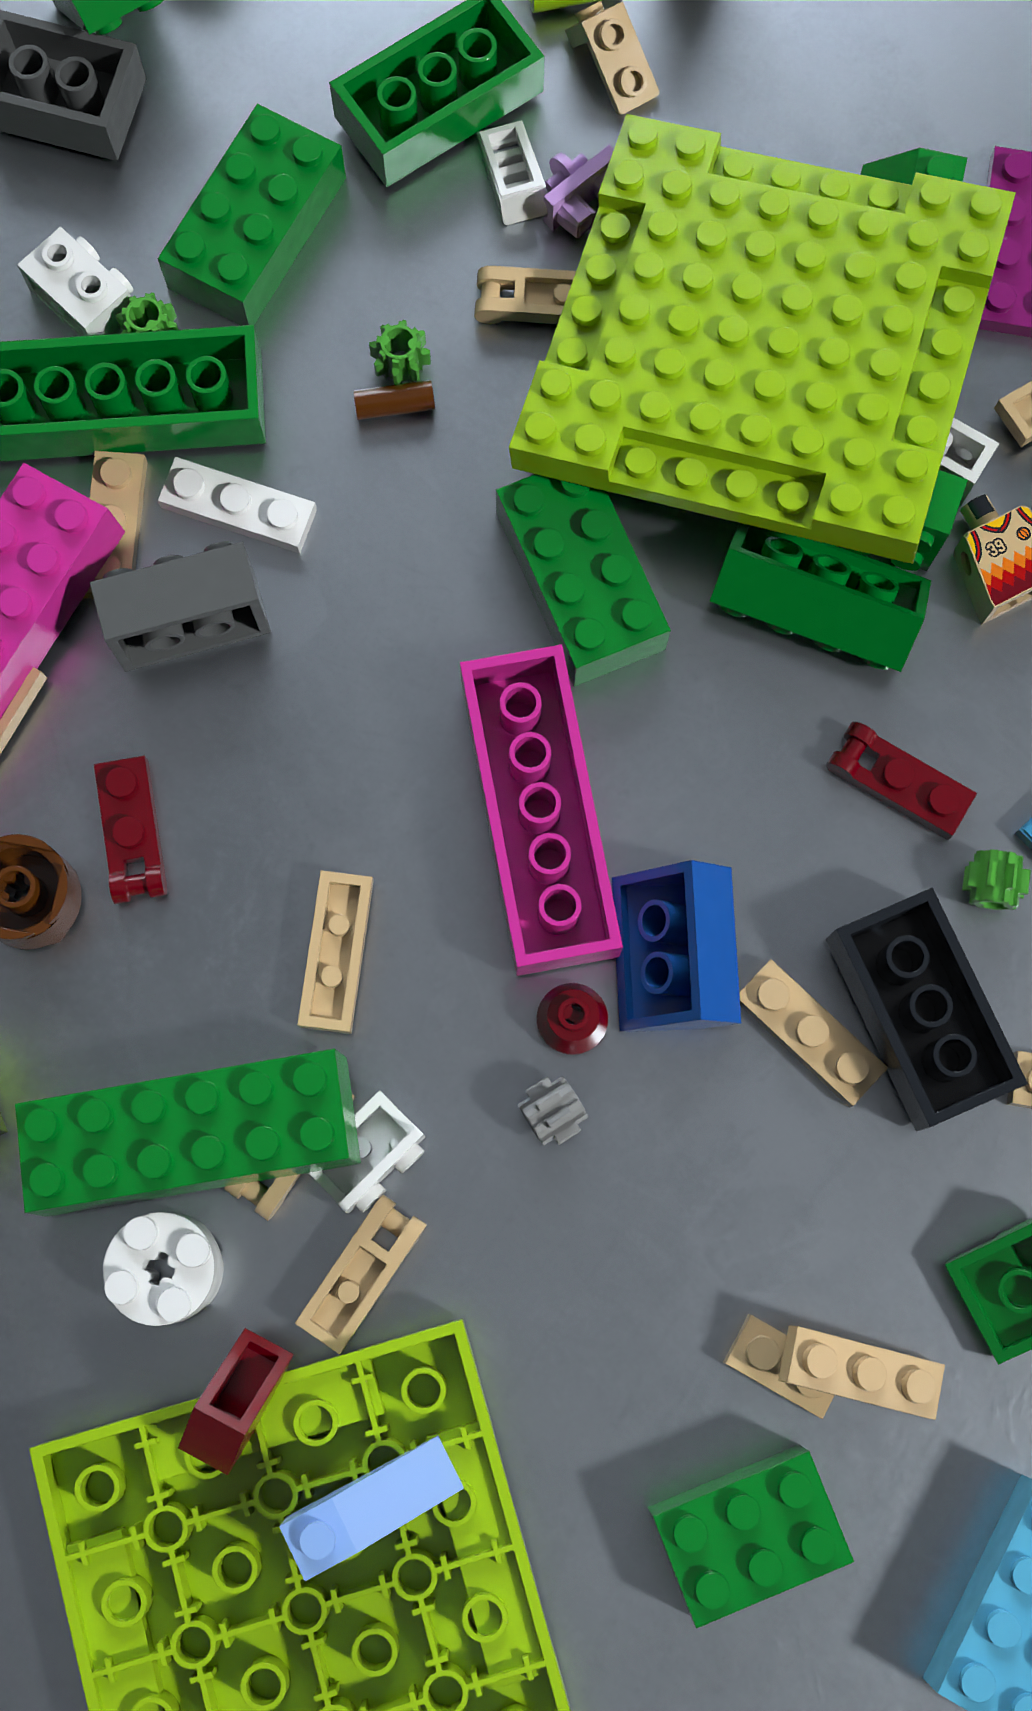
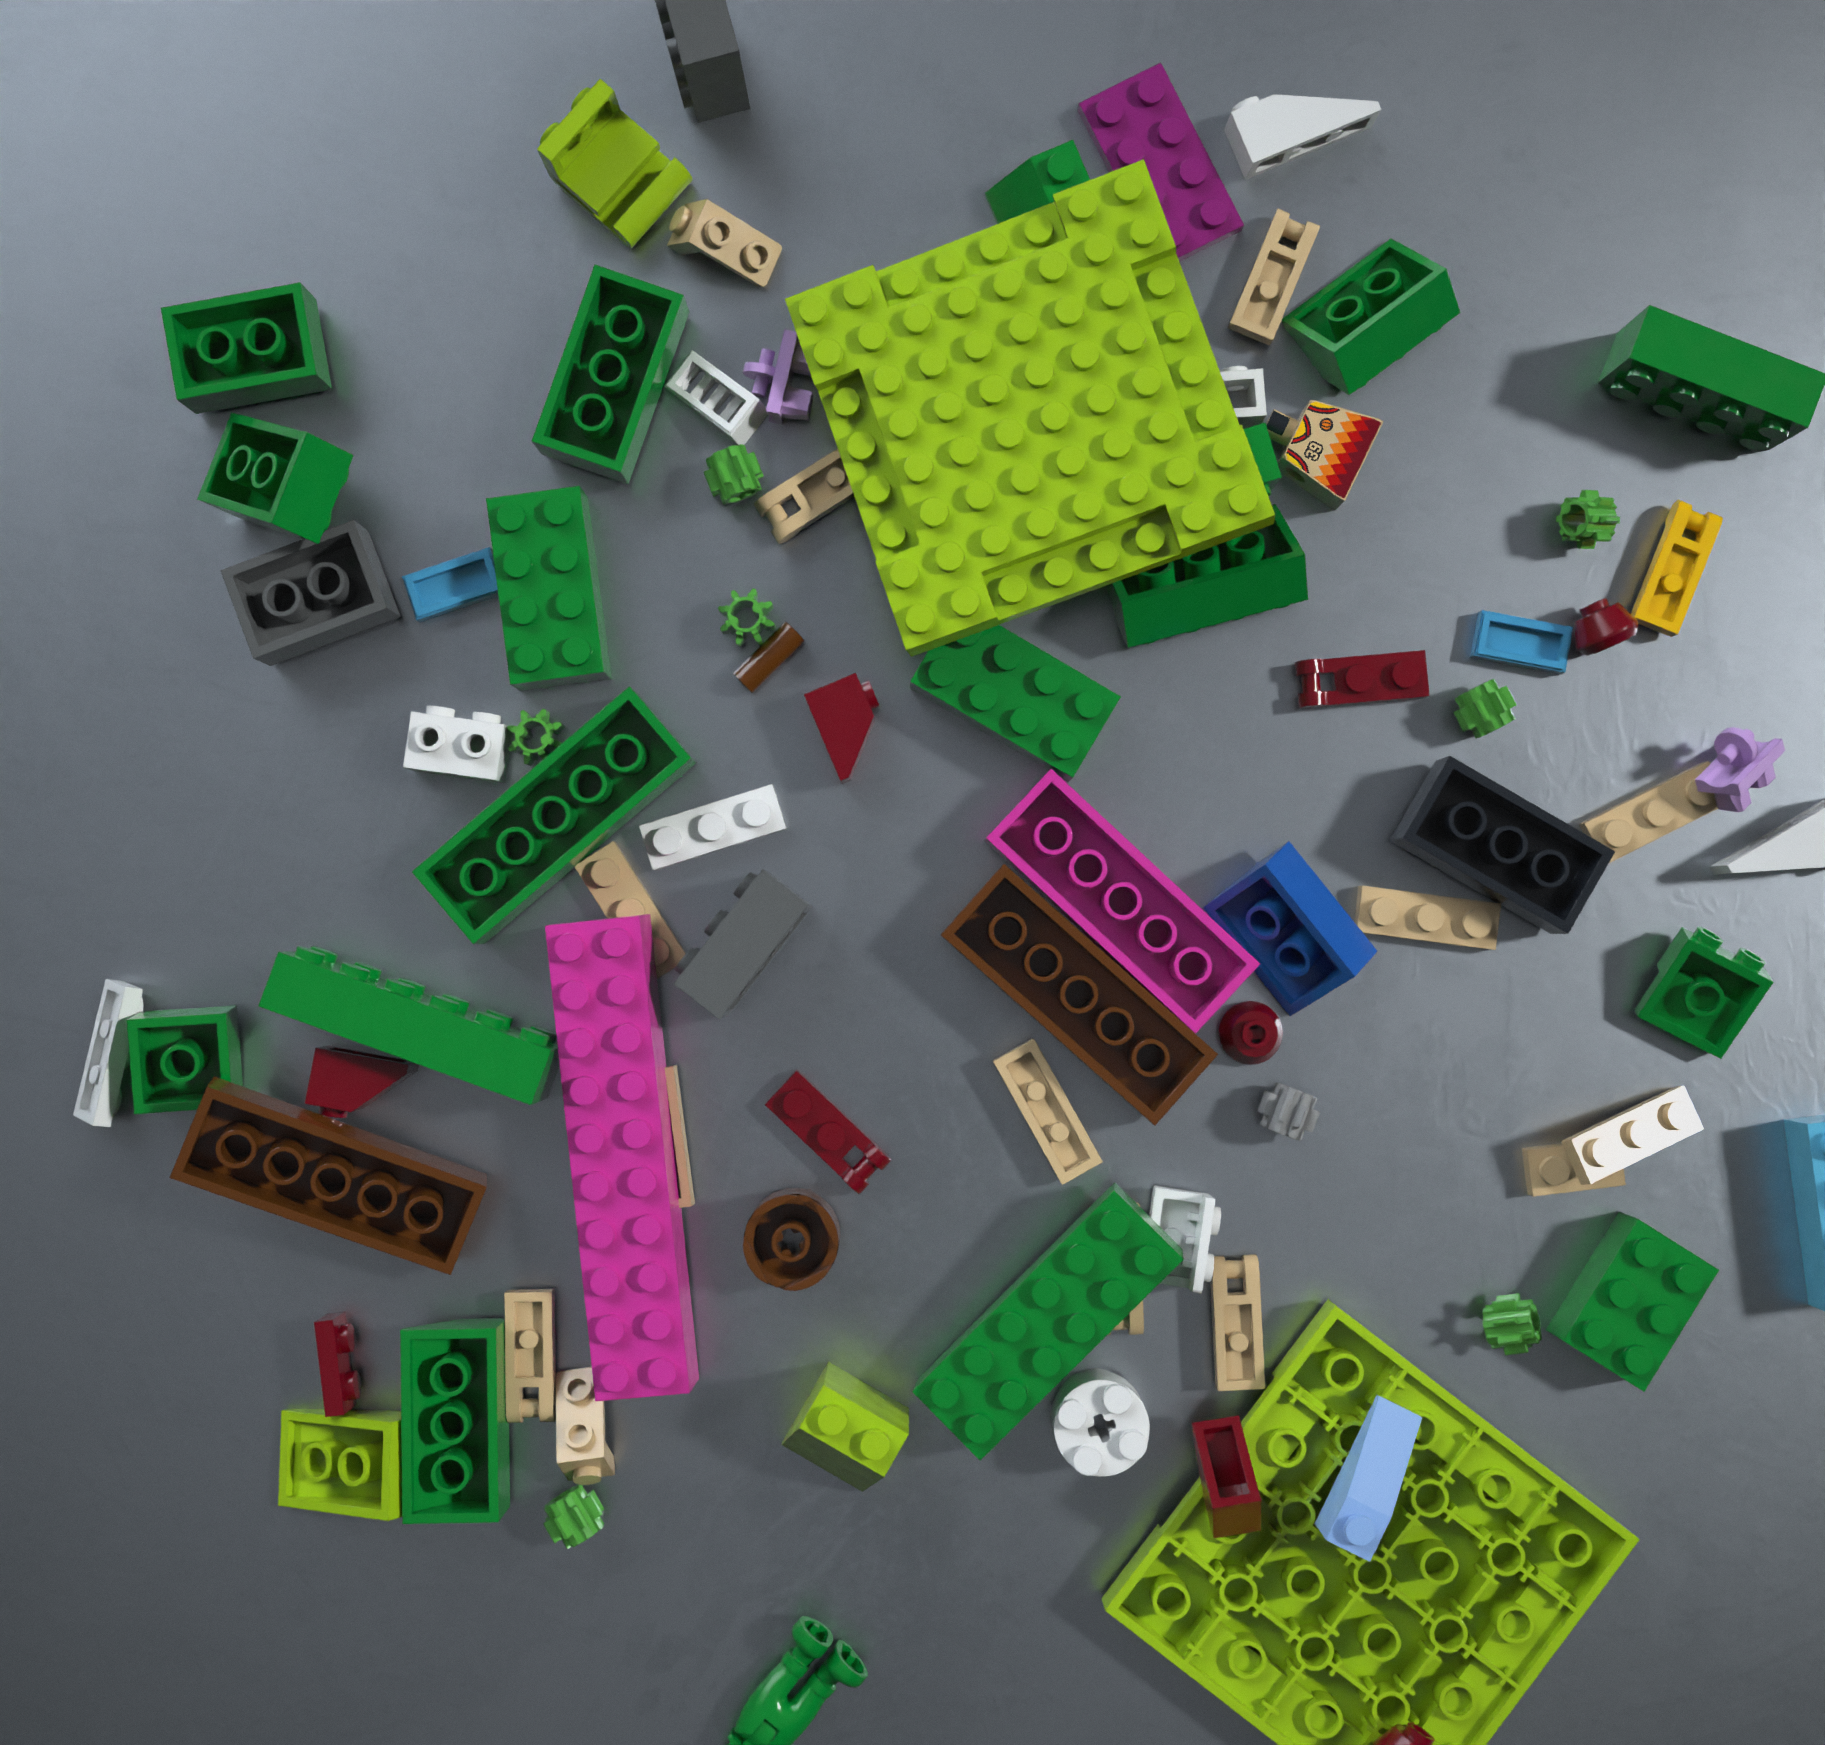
camera: 35 degrees left, 10 degrees up
none -> dark azure tile [402,547,498,623]
none -> bright green gear [703,444,764,505]
none -> dark red slope [804,673,879,784]
none -> reddish brown brick [940,864,1218,1126]
none -> bright green gear [1482,1293,1542,1355]

